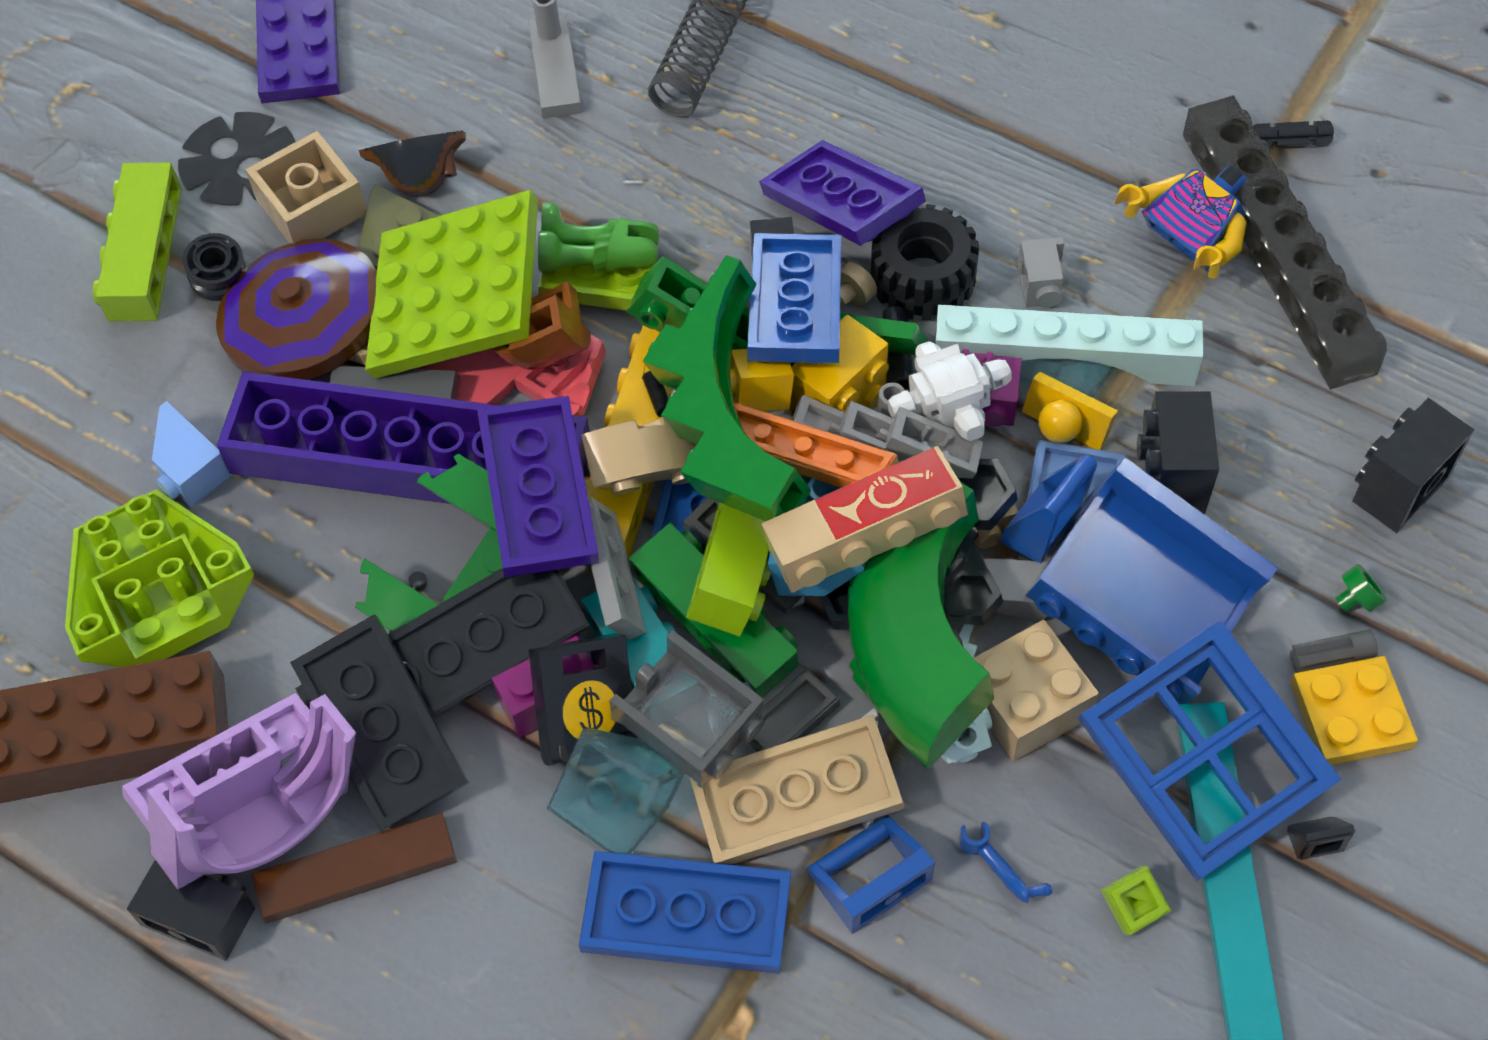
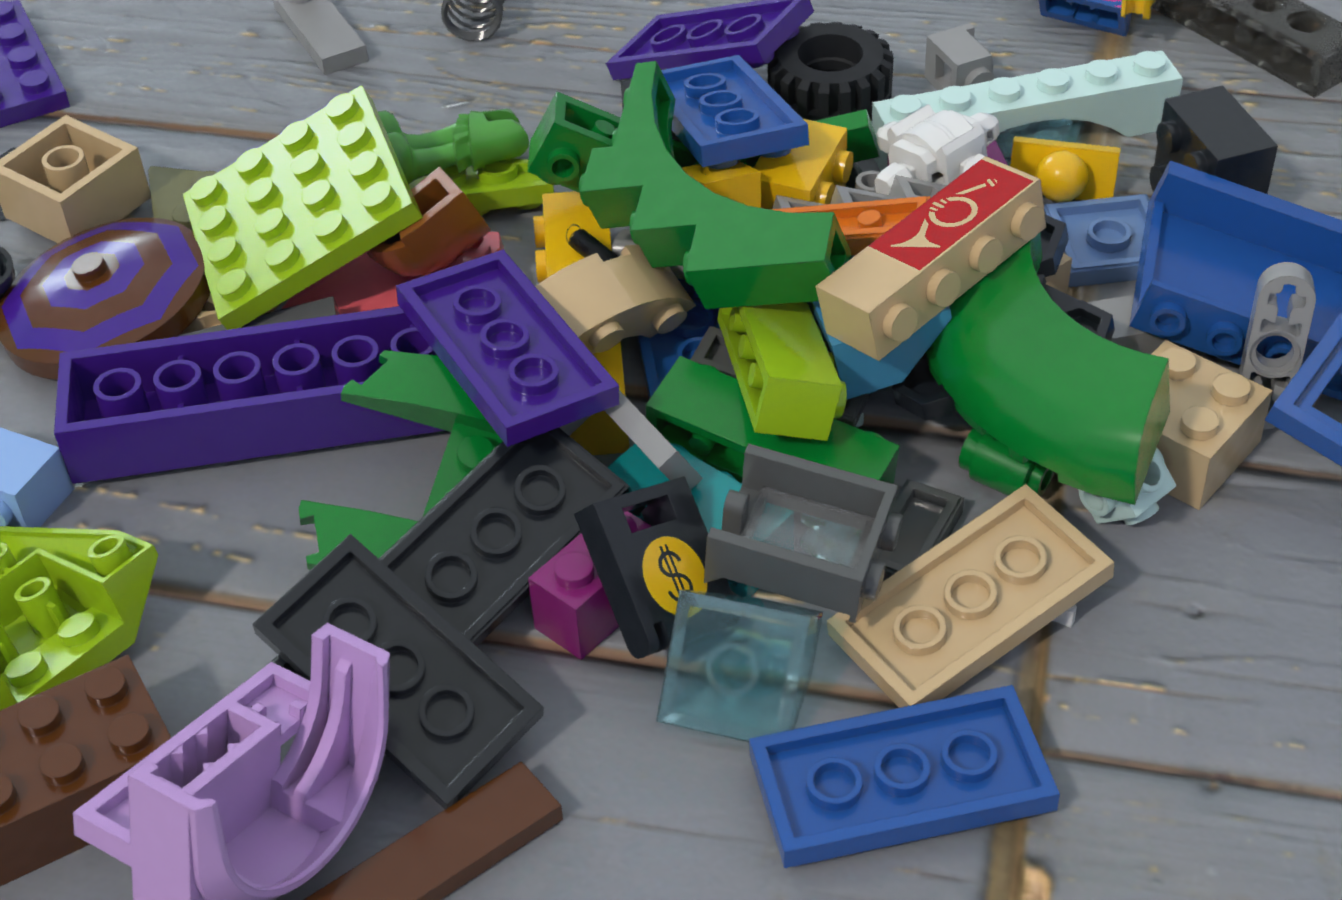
camera: 20 degrees left, 15 degrees down
black hat [359,130,466,197] -> none
blue tile [806,815,935,934] -> none
blue piece [959,822,1052,903] -> none
blue tile [1000,455,1097,564] -> none
none -> light grey beam [1238,262,1316,429]

